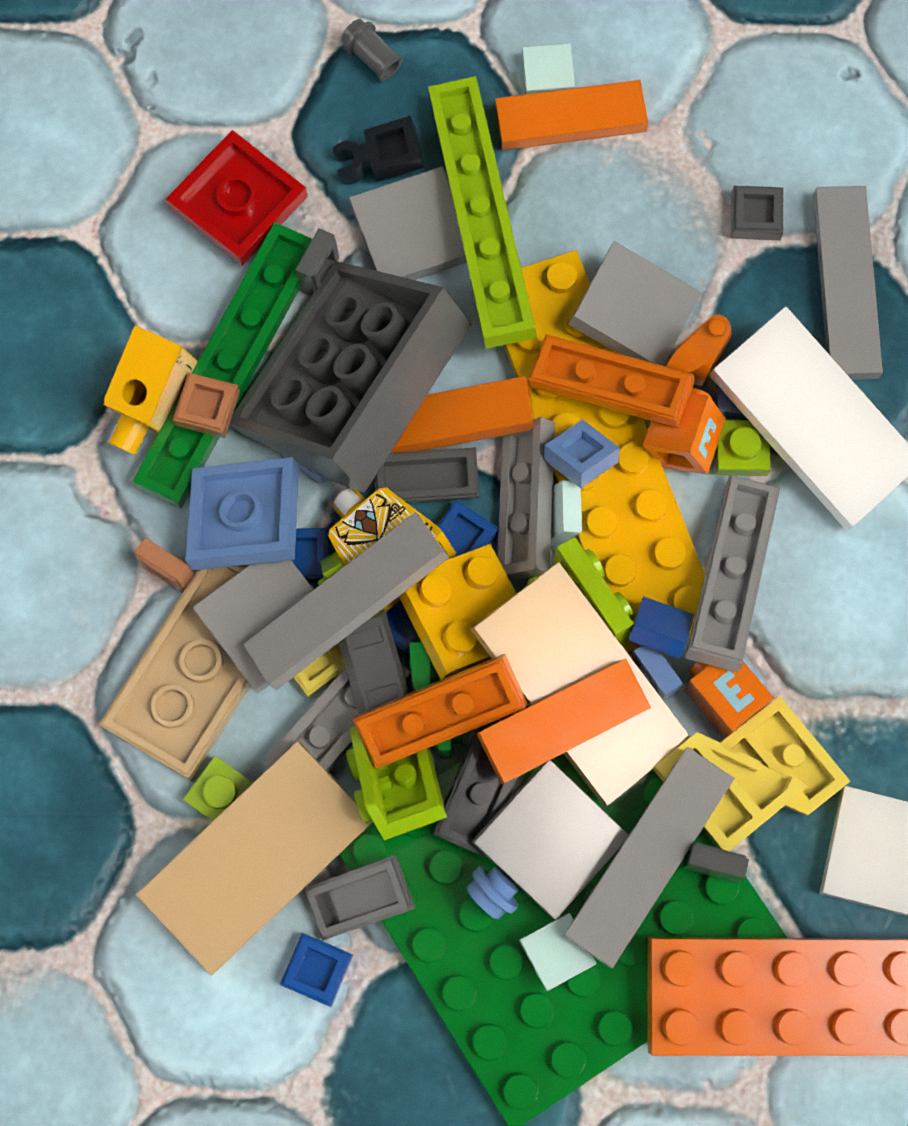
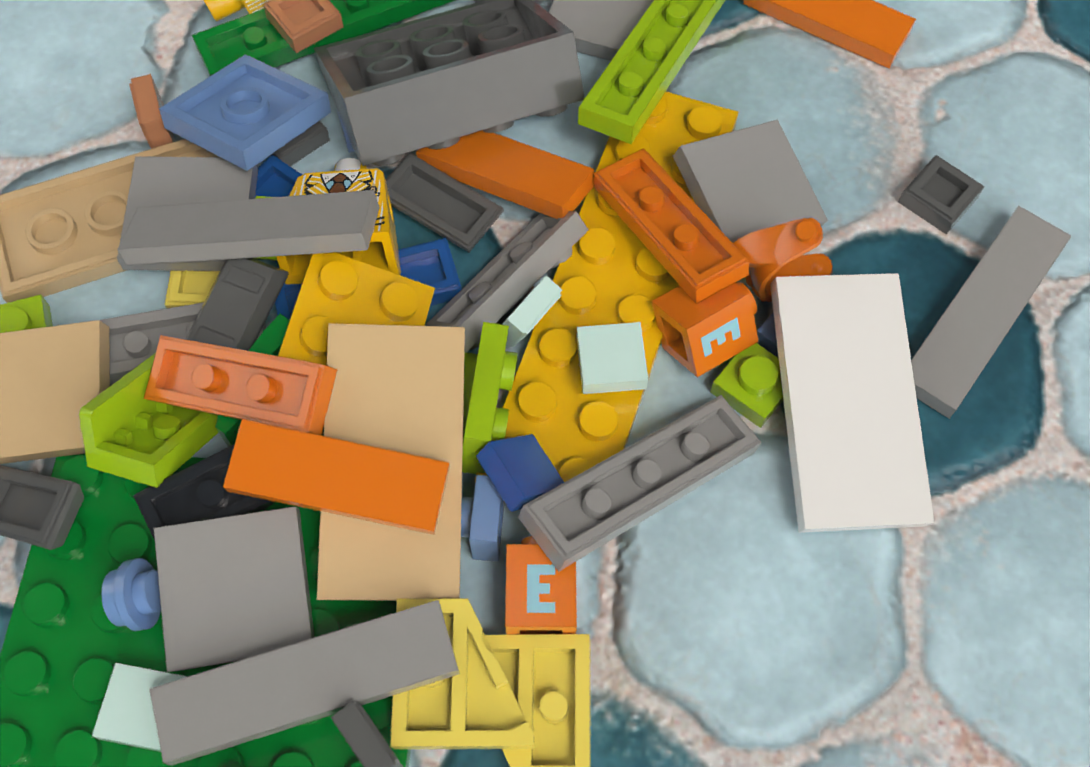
camera: 35 degrees right, 10 degrees down
medium blue plate [544,419,620,488] -> none
none -> light aqua tile [576,322,648,394]

